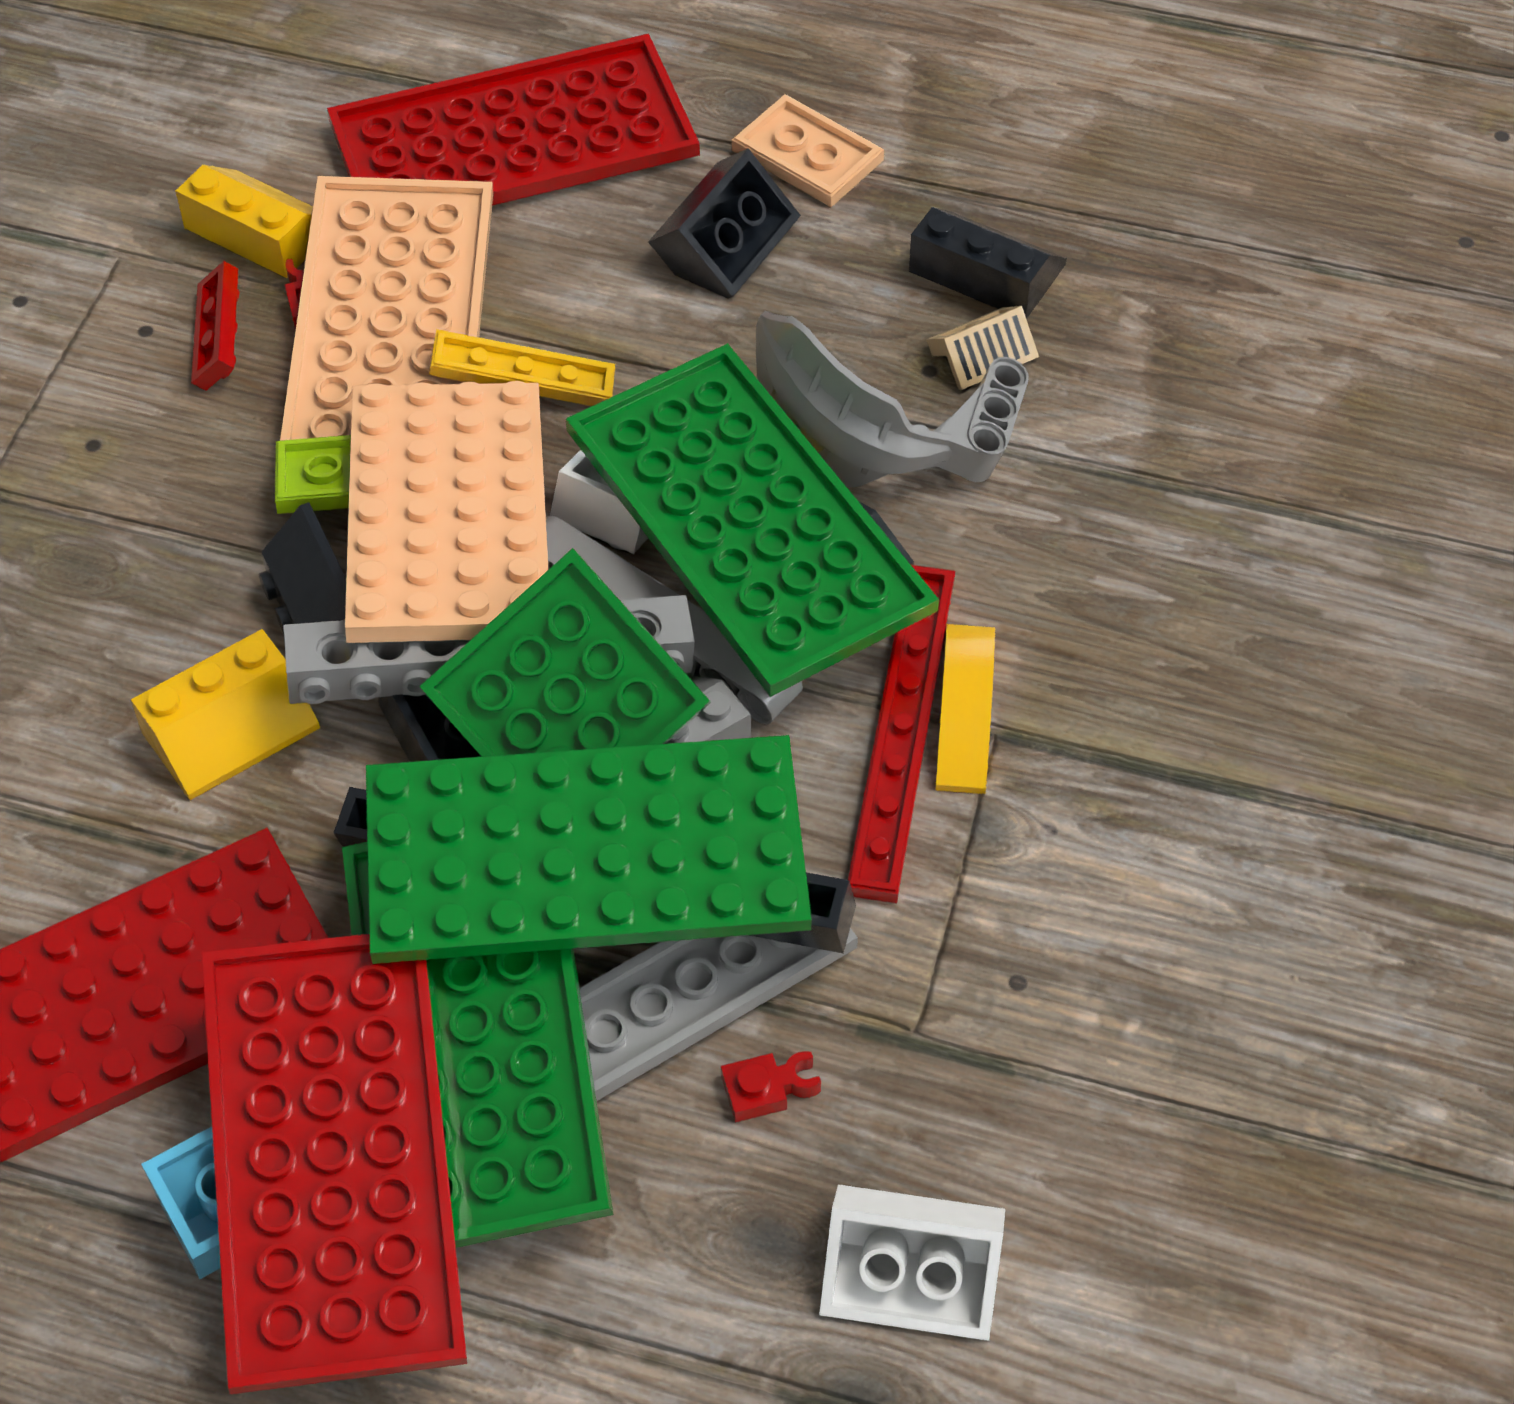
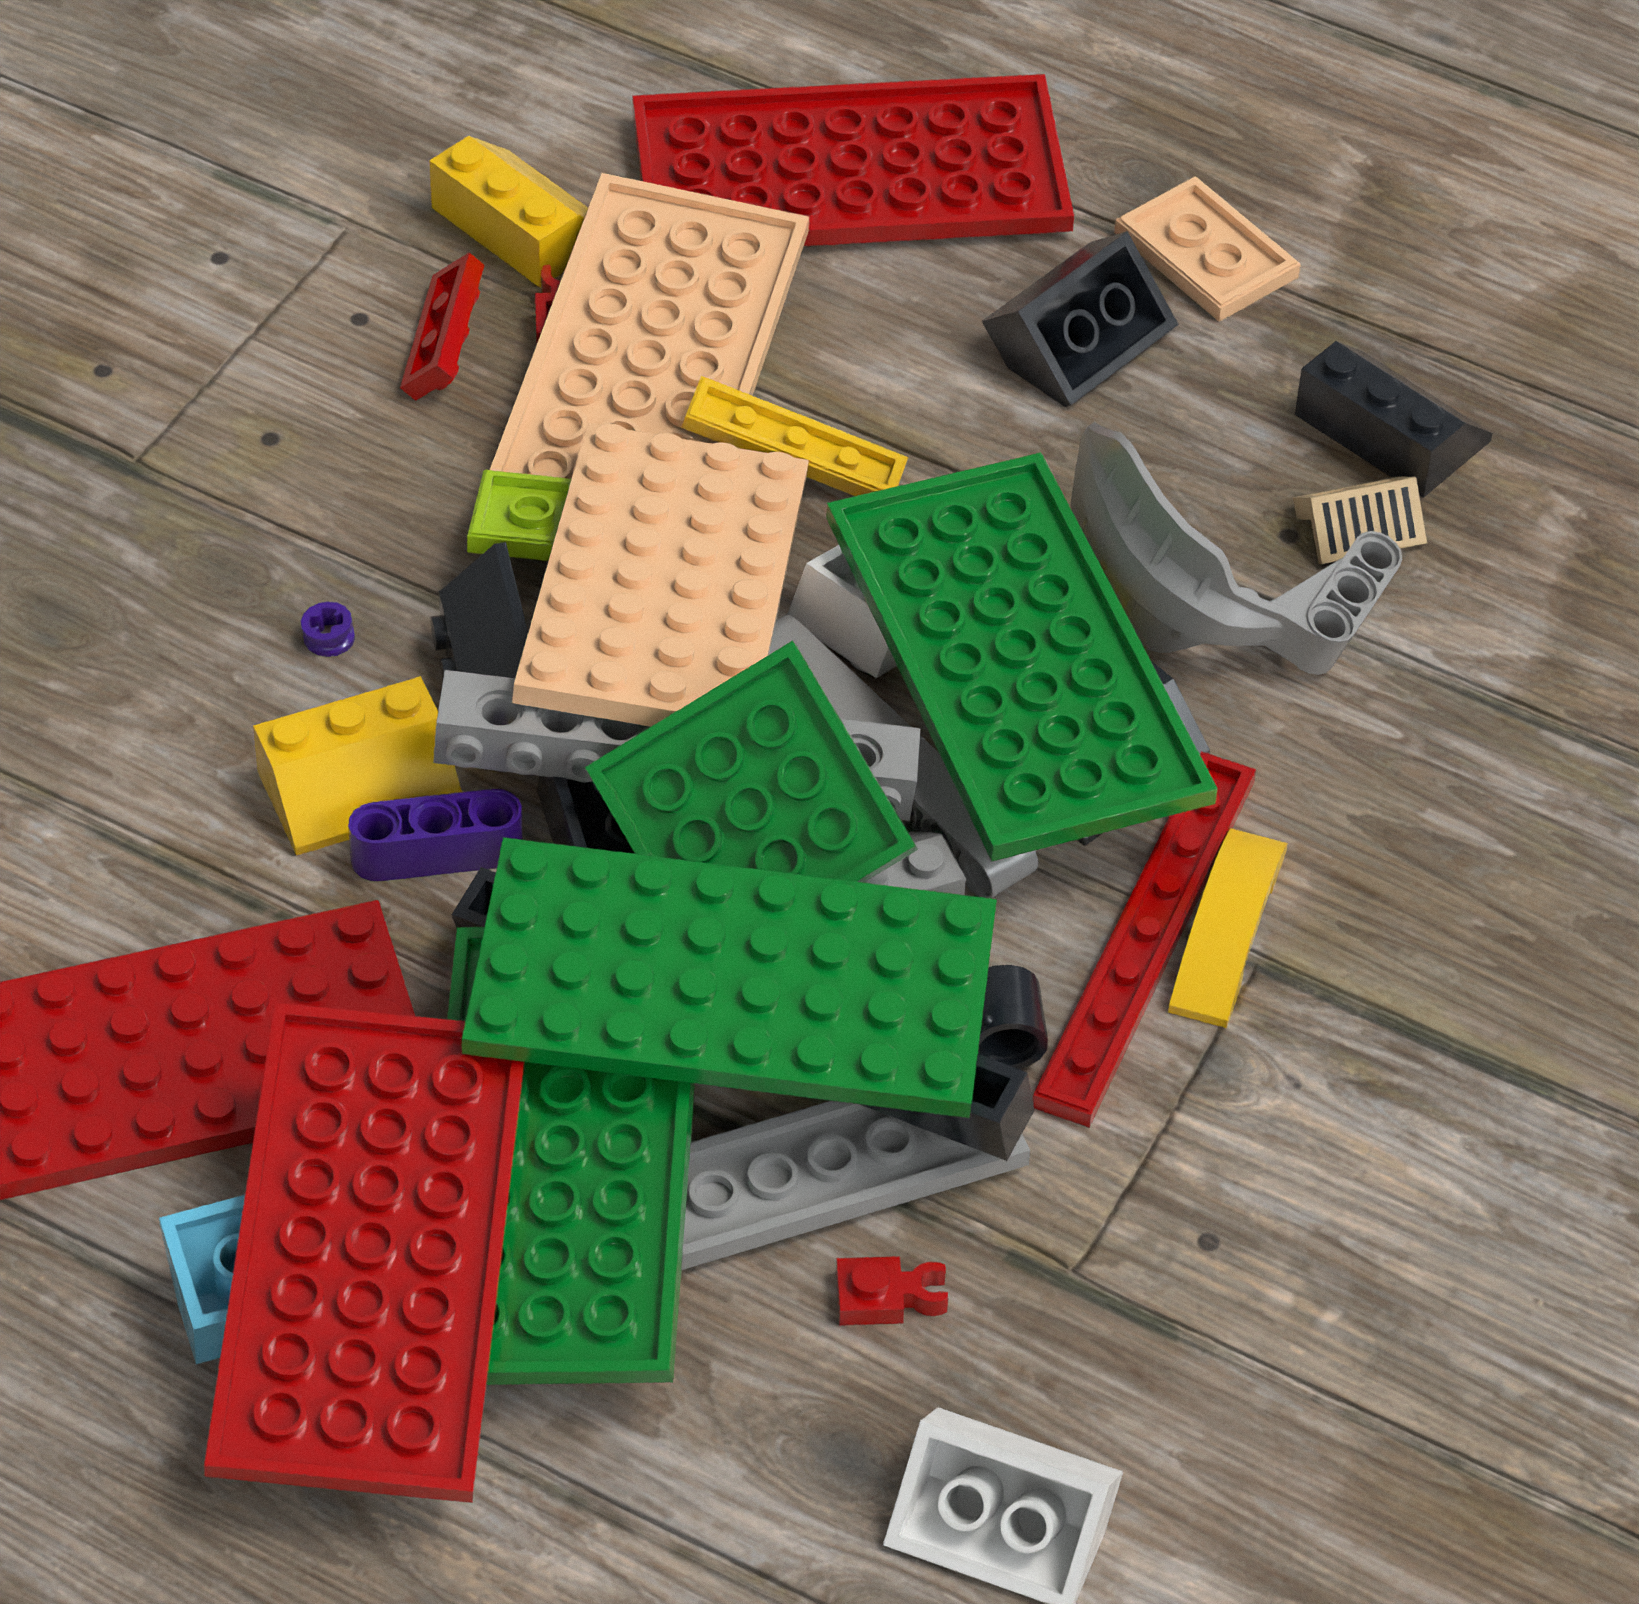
camera: 10 degrees right, 5 degrees down
none -> dark purple bush [300,602,355,657]
none -> dark purple beam [348,789,523,881]
none -> black piece [978,965,1048,1069]

